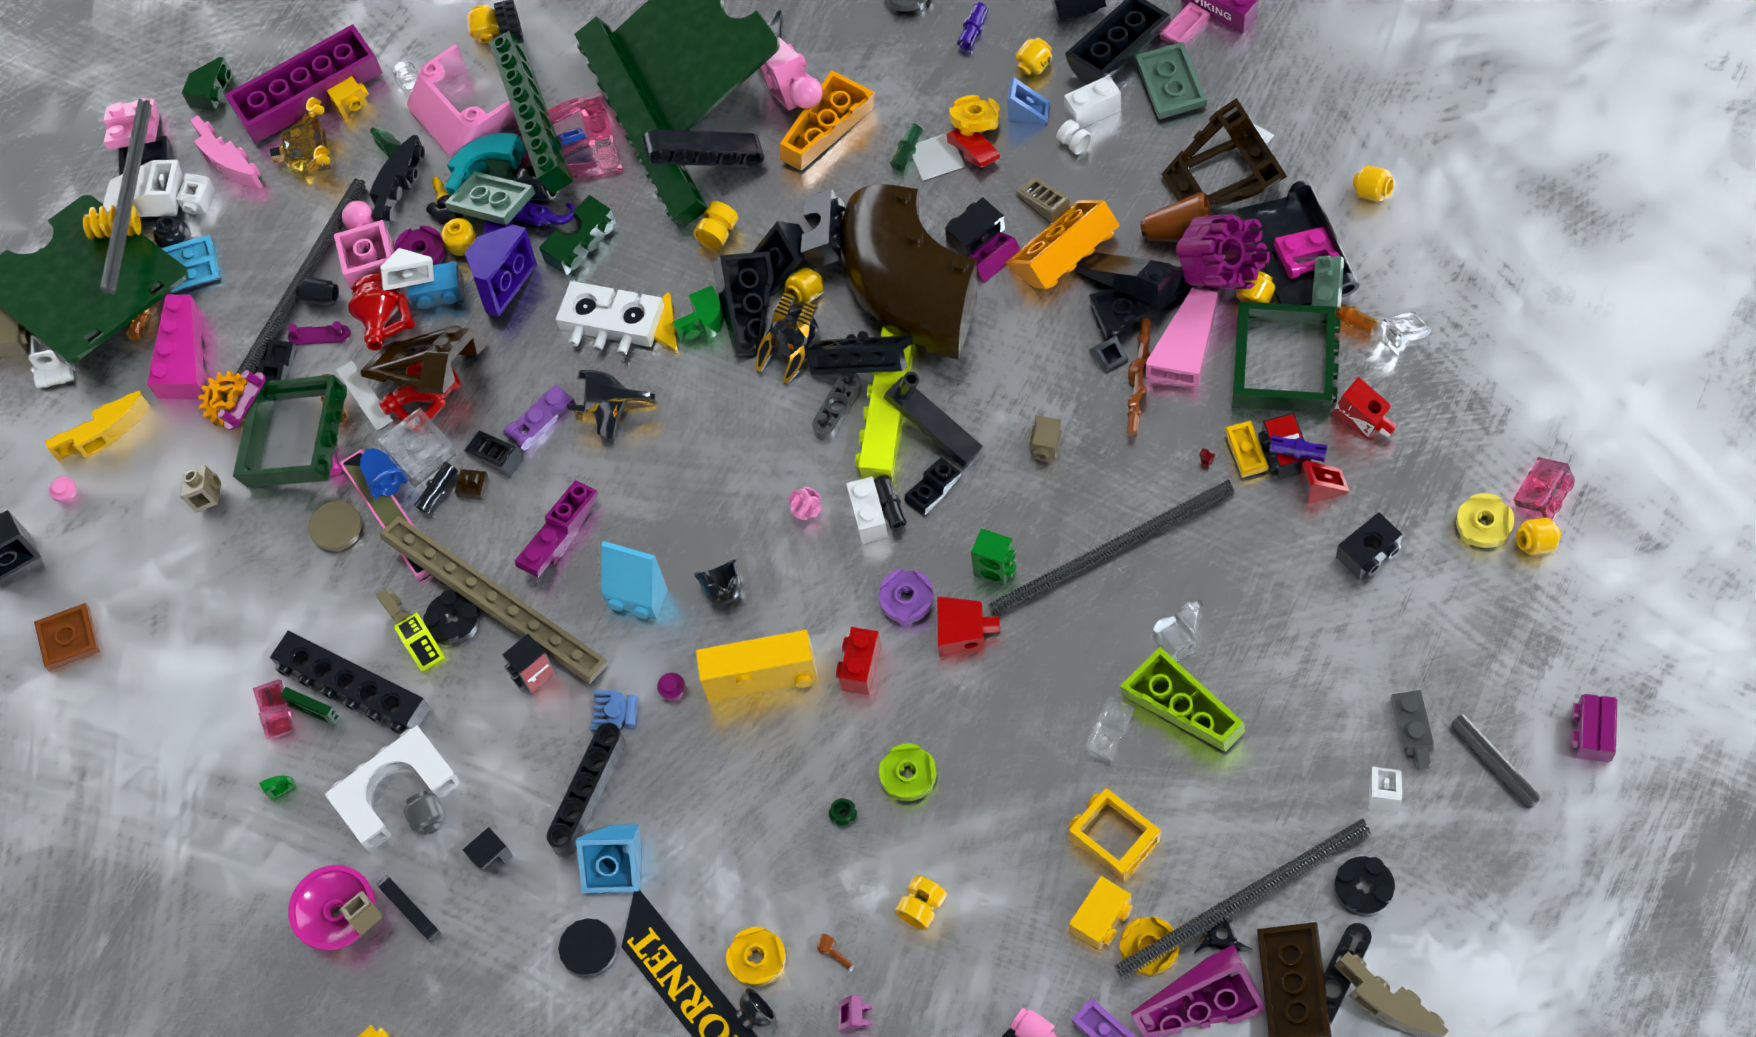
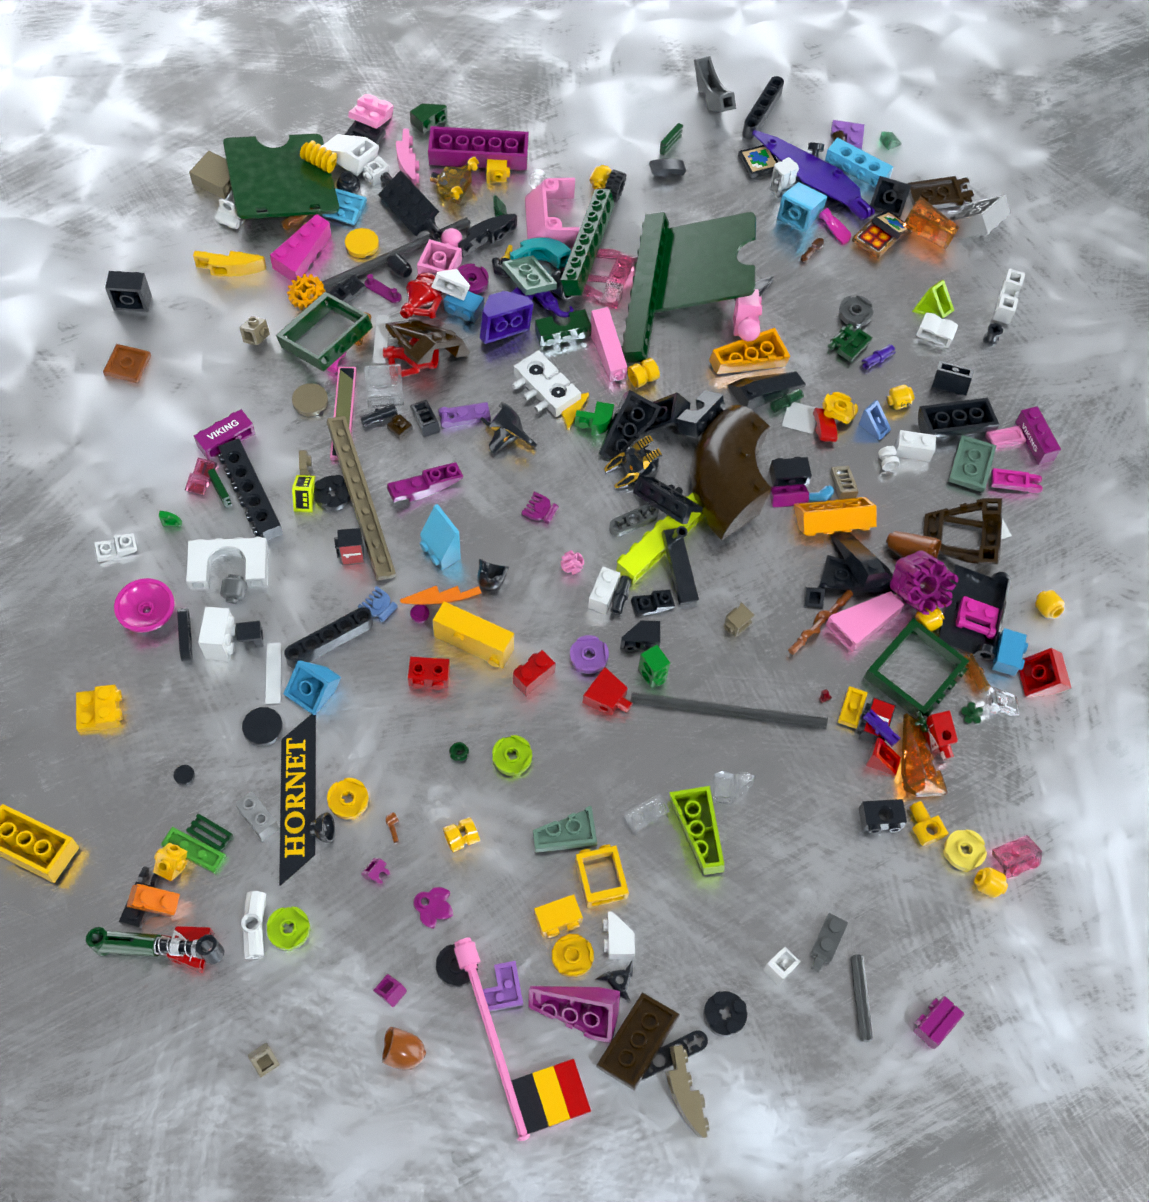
camera: 20 degrees right, 0 degrees up
bright pink plate [49,477,76,502] -> none
dark grey axle [100,99,152,295] -> none
magenta piece [218,370,265,430] -> none
dark tan slope [340,891,383,935] -> none
blue piece [360,448,408,500] -> none
yellow head [441,218,477,256] -> none
clear green slope [485,159,515,181] -> none
blue slope [557,128,586,152] -> none
black beam [642,129,765,167] -> none
yellow head [785,268,823,306] -> none
dark grey axle [1114,818,1371,981] -> none
sand green plate [1312,256,1344,310] -> none
none -> white slope [94,533,137,562]
none -> magenta brick [194,409,256,461]
none -> white brick [198,607,237,661]
none -> white sticker [265,643,281,704]
none -> yellow tile [345,228,379,258]
none -> black plate [378,170,443,239]
none -> orange slope [400,585,481,605]
none -> red brick [408,657,450,690]
none -> magenta plate [413,887,453,929]
none -> magenta piece [521,491,559,524]
none -> sand green wing [533,806,597,853]
none -> bright pink slope [590,307,627,382]
none -> white slope [603,911,635,959]
none -> black slope [620,620,660,651]
none -> black wedge [728,371,806,410]
none -> dark azure arm [809,485,834,502]
none -> dark green plate [828,324,873,362]
none -> clear orange wedge [901,713,948,797]
none -> yellow piece [909,801,949,846]
none -> dark green plant [914,711,928,733]
none -> dark green plant [961,702,983,724]
none -> dark pink hinge [991,468,1043,494]
none -> dark azure brick [992,628,1028,676]
none -> red slope [1019,648,1072,697]

